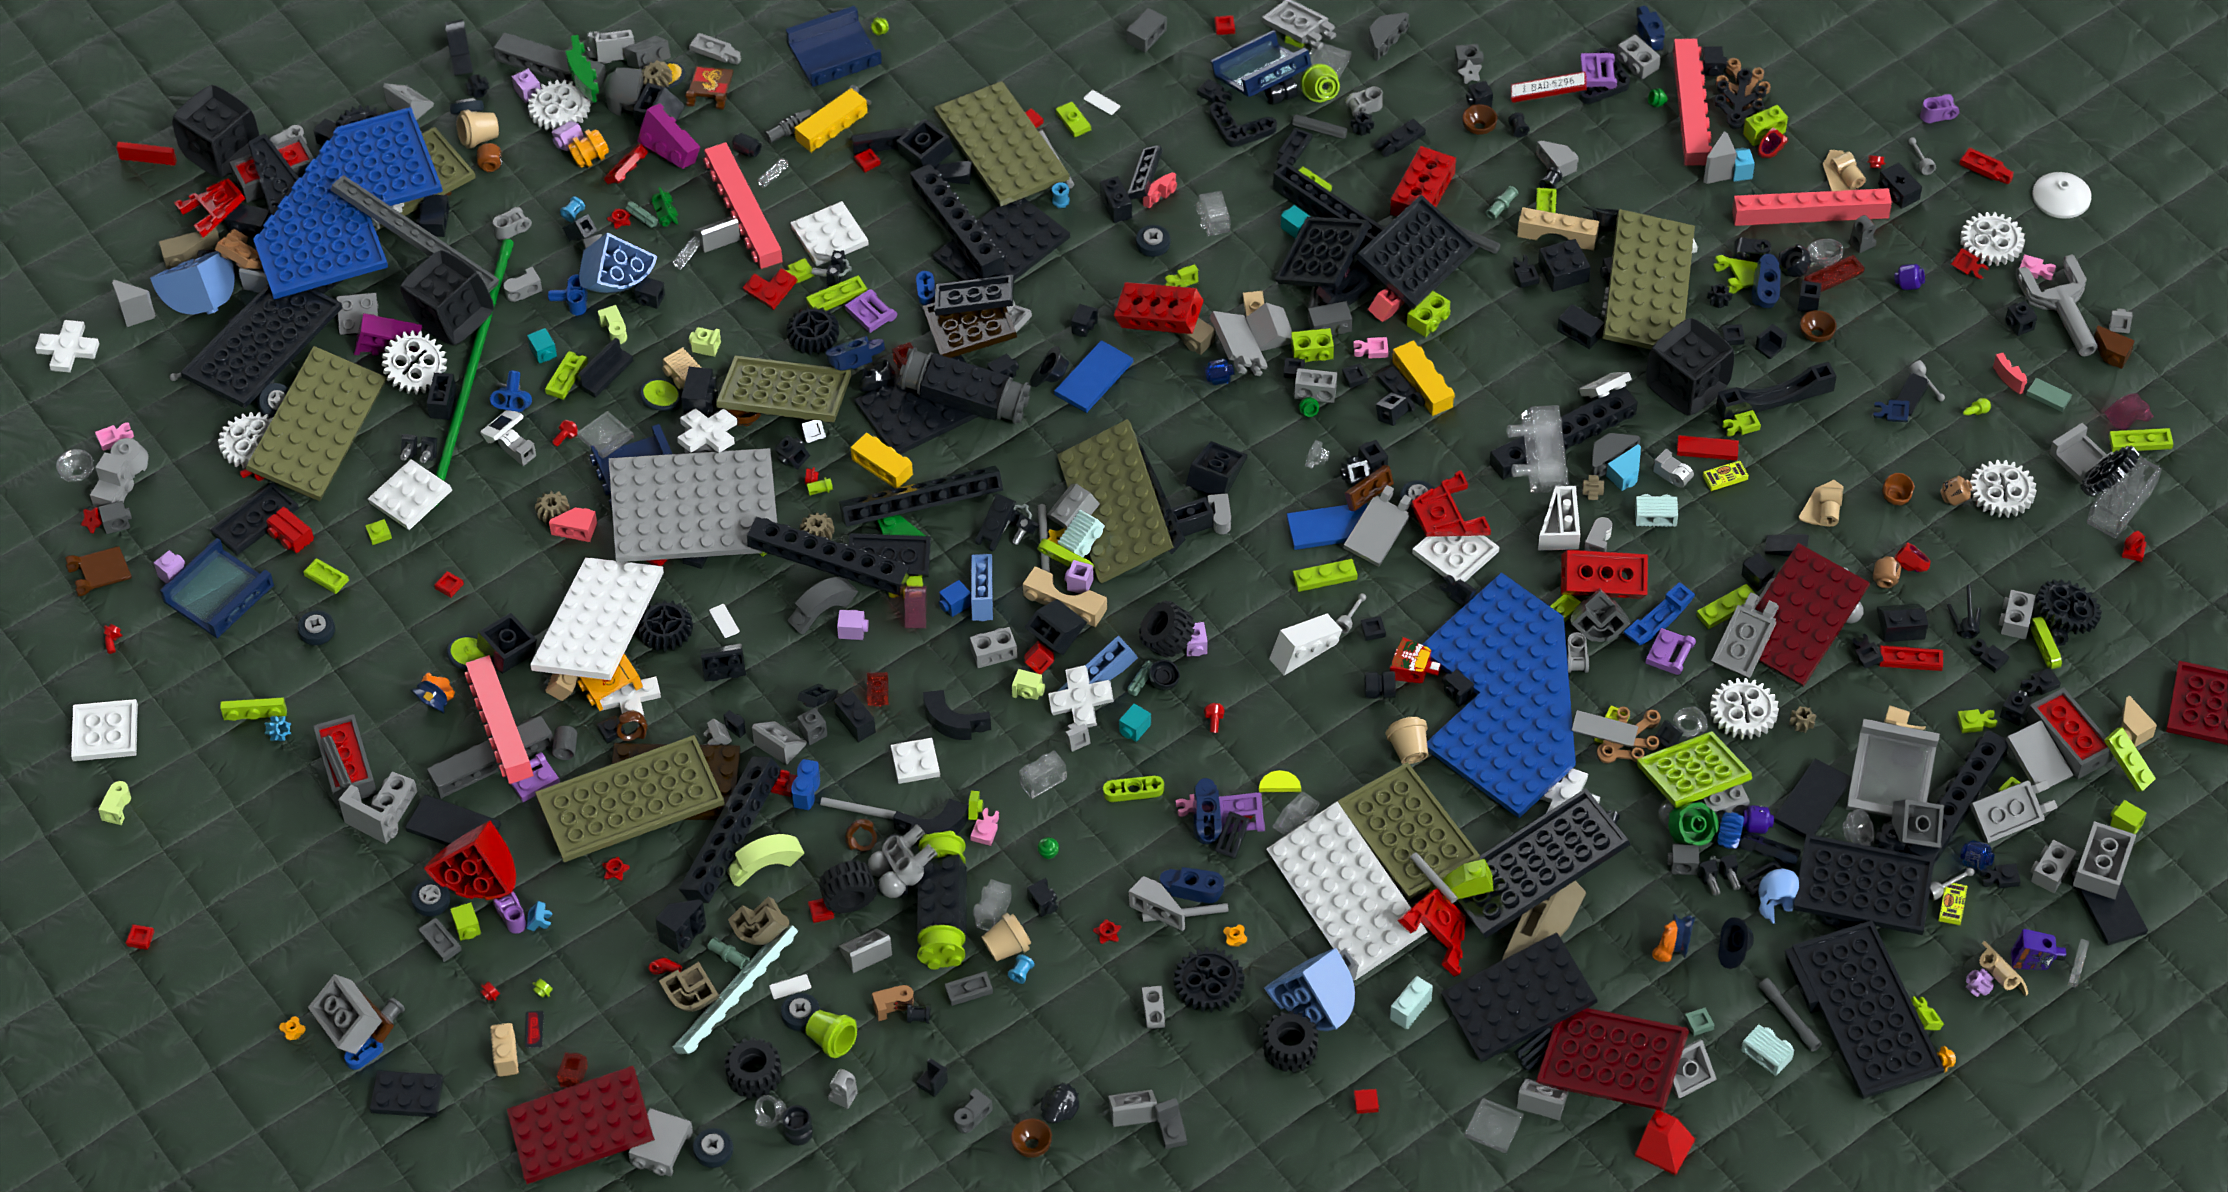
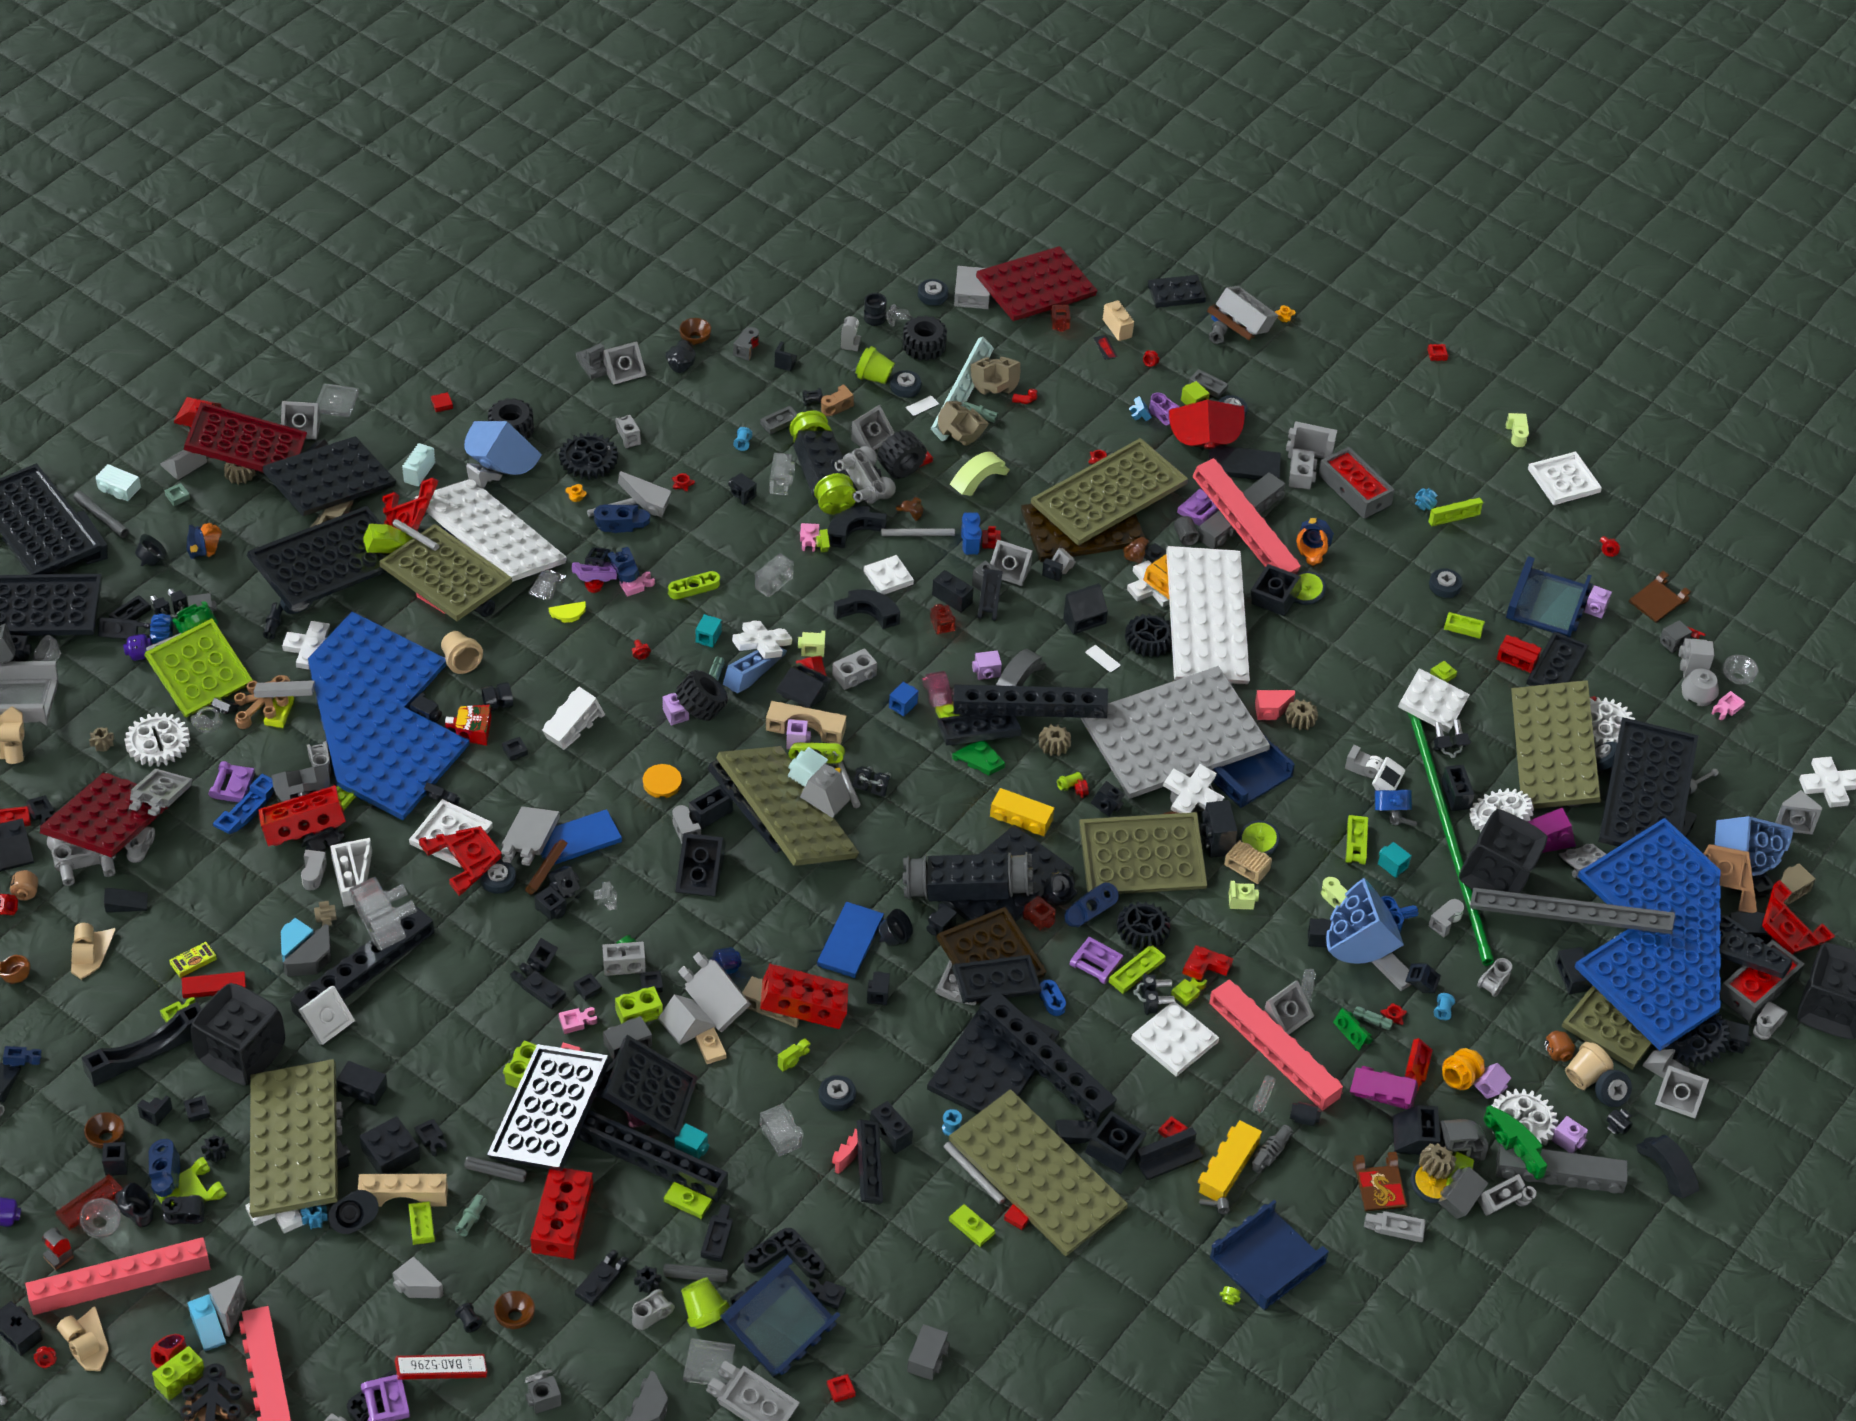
camera: 160 degrees right, 5 degrees down
dark grey axle [321,735,351,789] -> none
red tile [434,571,464,598] -> none
lime plate [533,978,553,998] -> none
red plate [552,420,578,447] -> none
clear plate [577,411,634,459] -> none
black panel [578,338,634,398] -> none
black slope [655,900,707,954] -> none
black brick [679,757,781,903] -> none
black brick [839,466,1003,527] -> none
medium blue slope [971,554,993,621] -> none
black hinge [975,493,1016,552] -> none
tan piece [981,913,1031,962] -> none
green plate [1038,837,1059,859] -> none
light grey tile [1066,723,1091,751] -> none
white sticker [1084,90,1120,115] -> none
black hair [1148,659,1180,691] -> none
lime plate [1293,559,1358,592] -> none
light grey hinge [1336,593,1366,633] -> none
yellow brick [1392,340,1455,416] -> none
black brick [1466,81,1493,108] -> none
black bush [1539,167,1563,189] -> none
light aqua brick [1635,494,1678,527] -> none
green plate [1648,88,1668,108] -> none
light grey leg [1653,449,1694,488] -> none
lime plate [1696,584,1755,630] -> none
black brick [1741,553,1775,591] -> none
light blue helmet [1758,869,1799,924] -> none
black tile [1774,758,1852,838] -> none
none -> light orange tile [643,764,682,798]

